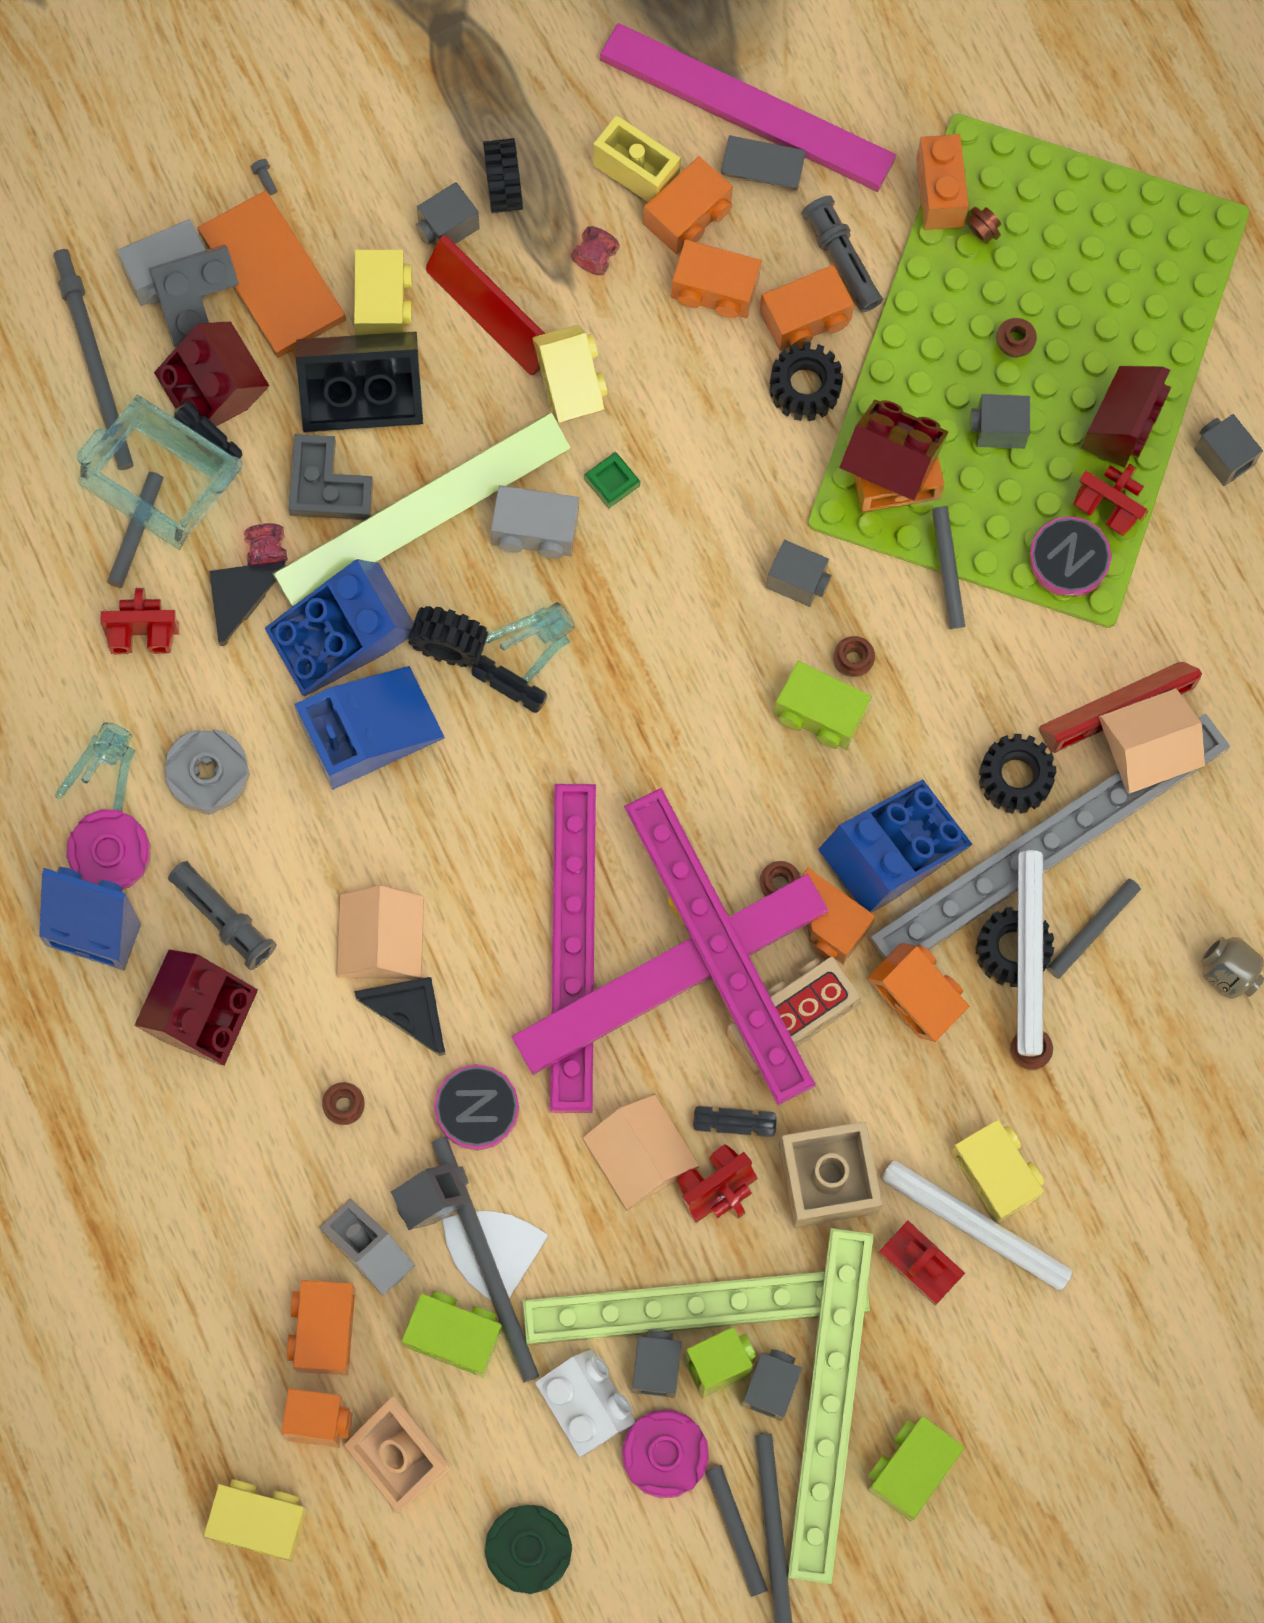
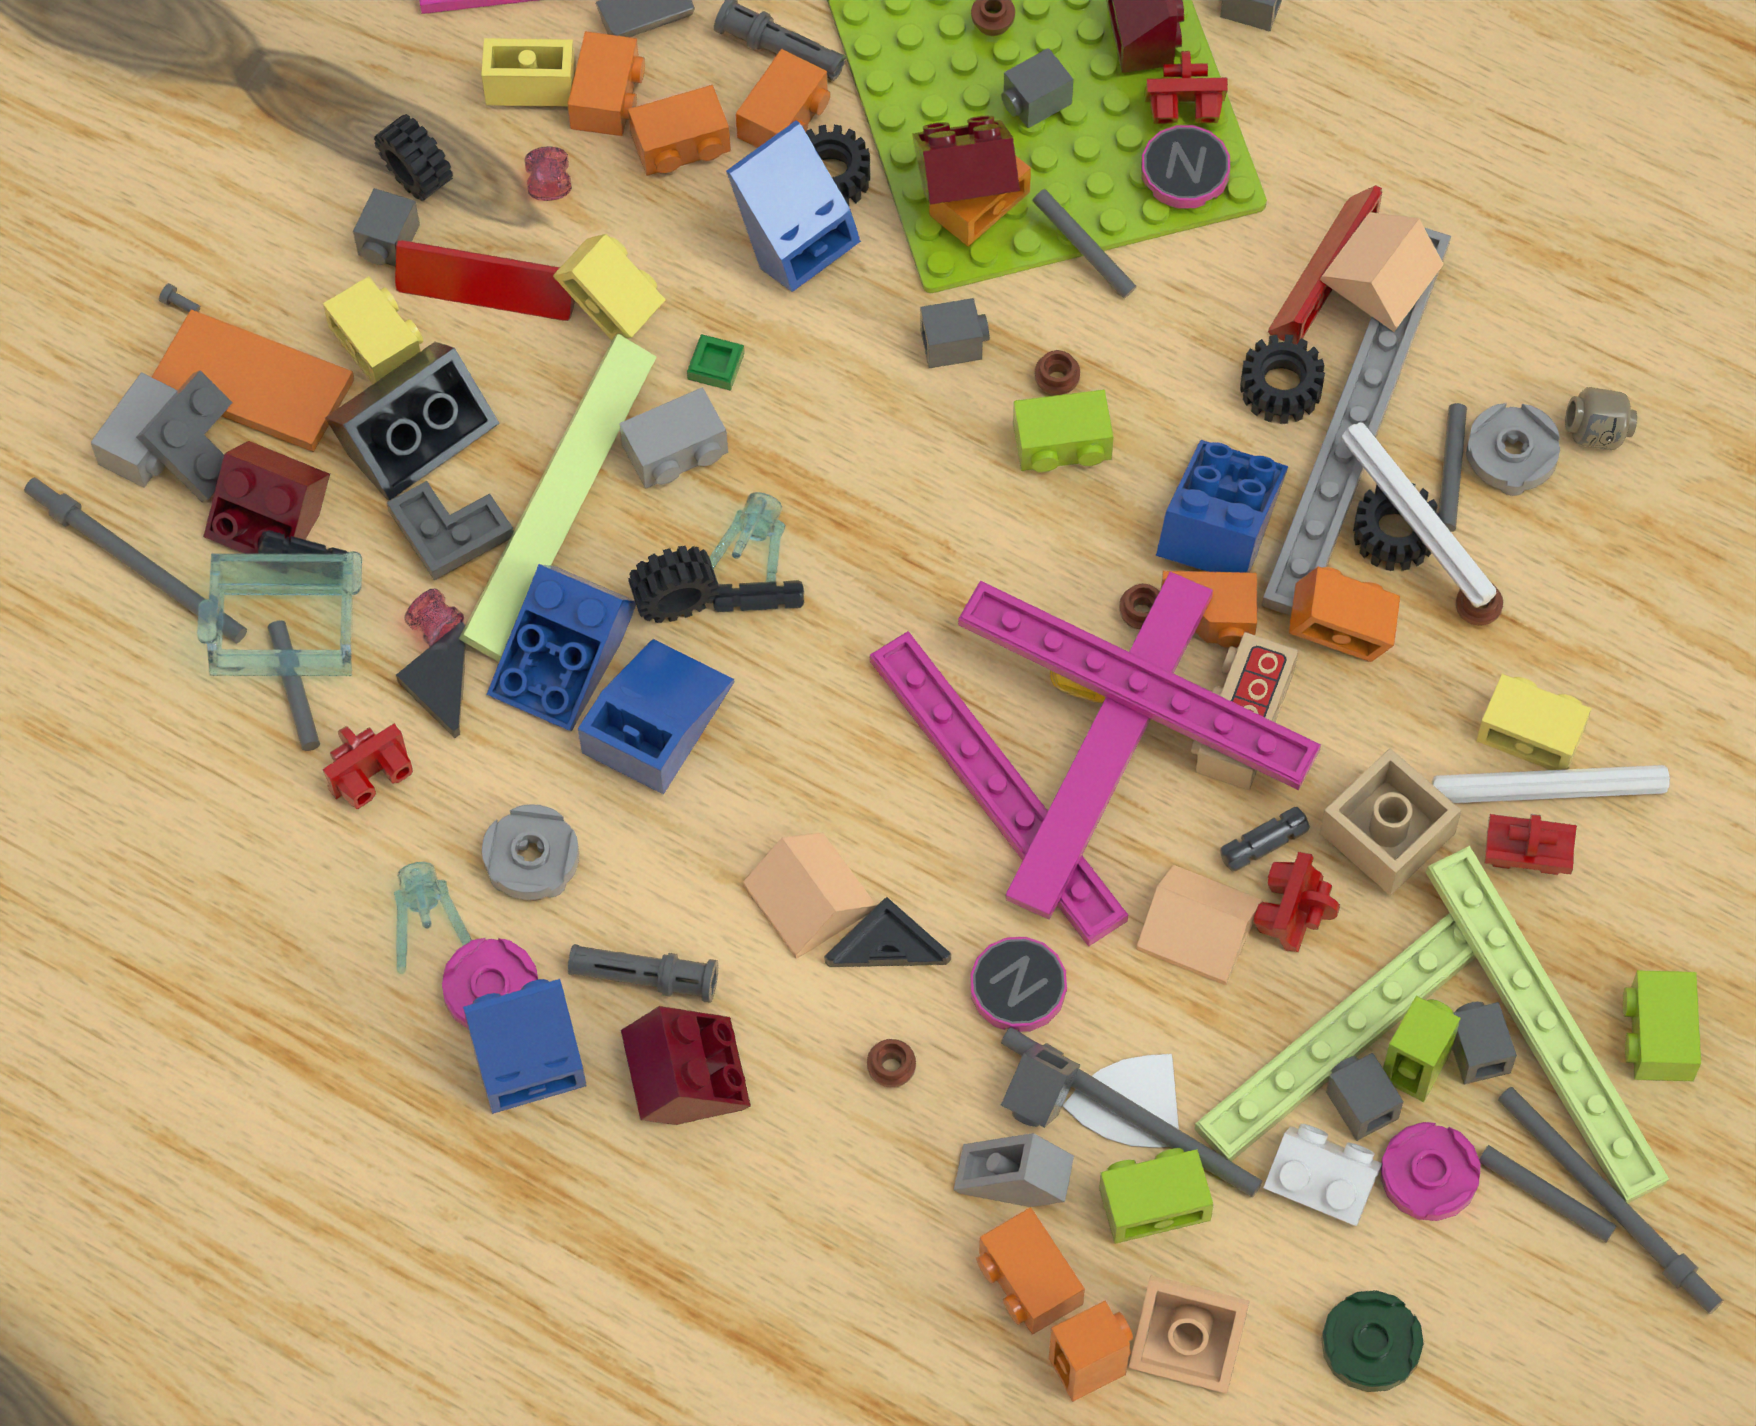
camera: 30 degrees left, 10 degrees down
none -> slope [726,120,861,292]
none -> light grey plate [1466,403,1560,496]

